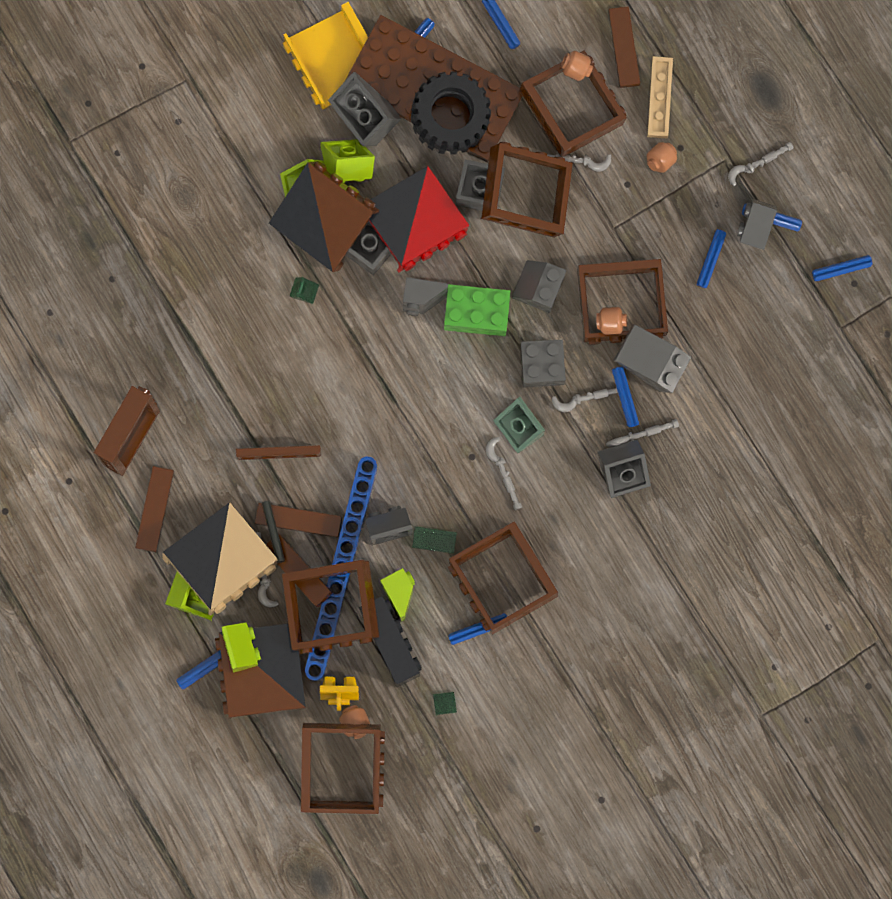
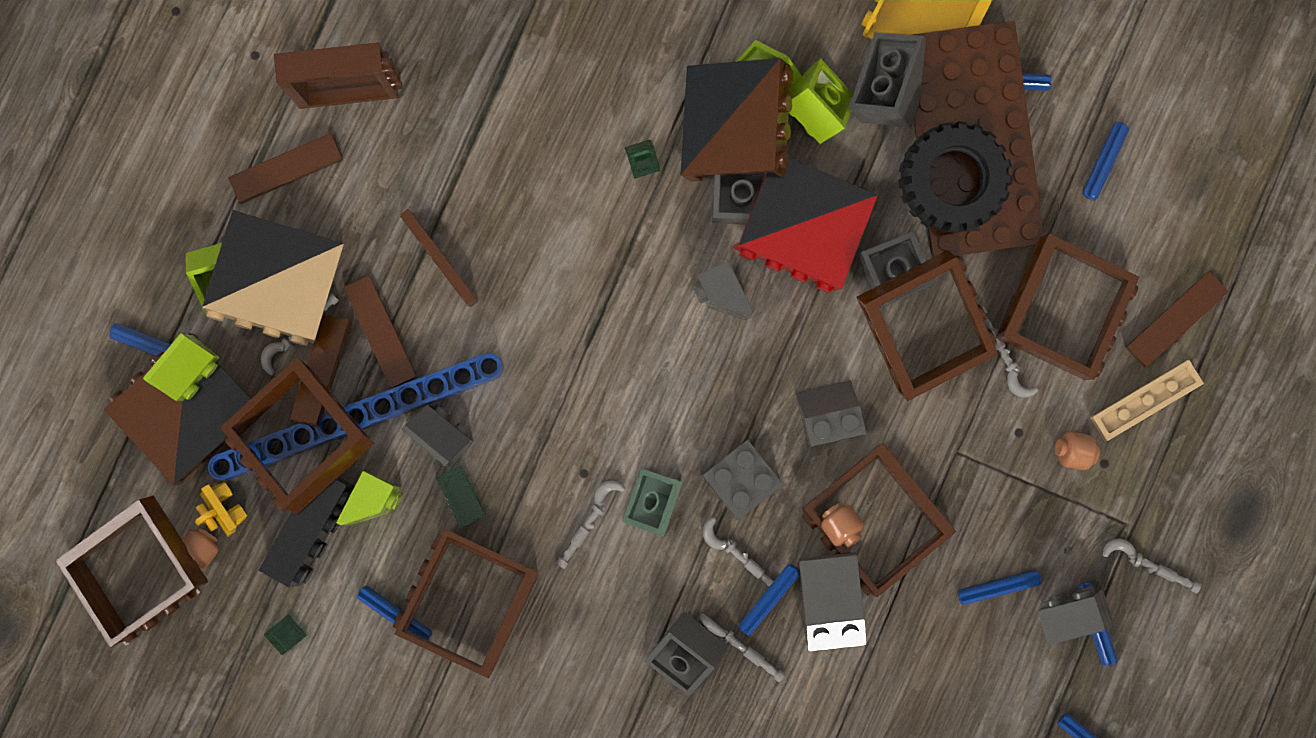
camera: 60 degrees right, 5 degrees up
pearl dark grey bar [262,501,285,563] -> none
bright green brick [444,284,511,336] -> none
nougat head [561,51,593,81] -> none

